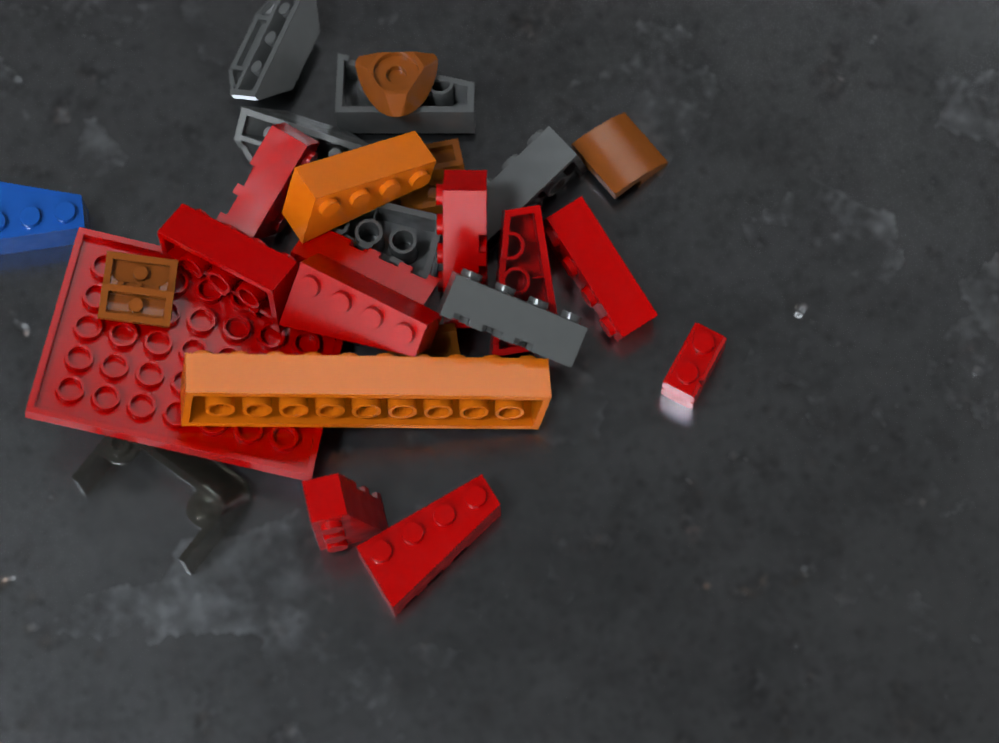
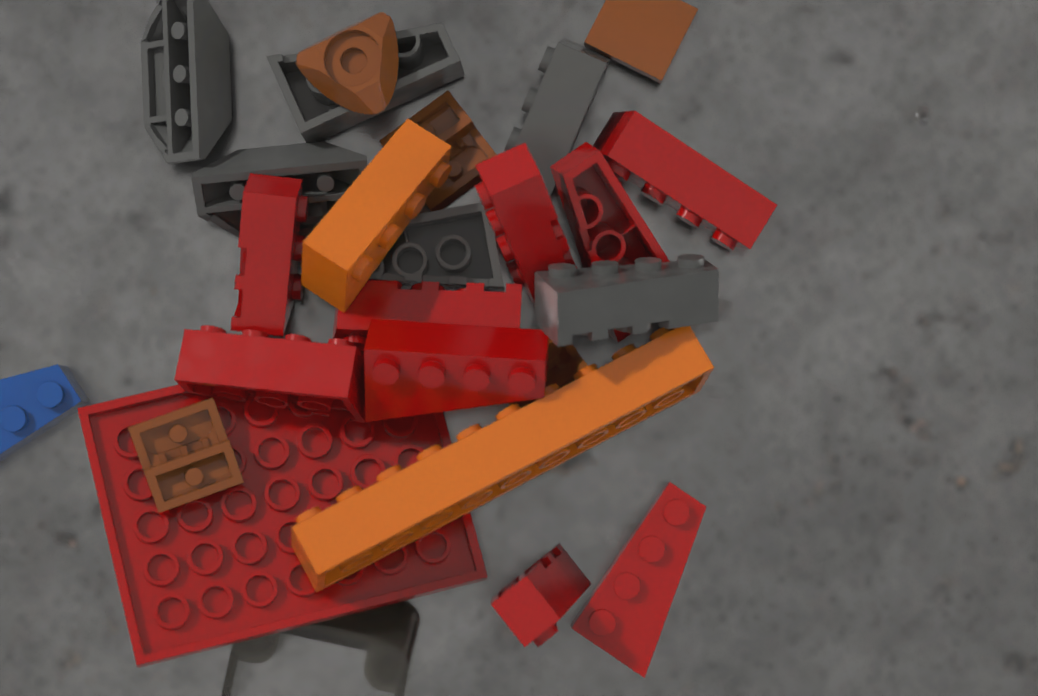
camera: 30 degrees left, 15 degrees up
red brick [661,322,727,409] -> none

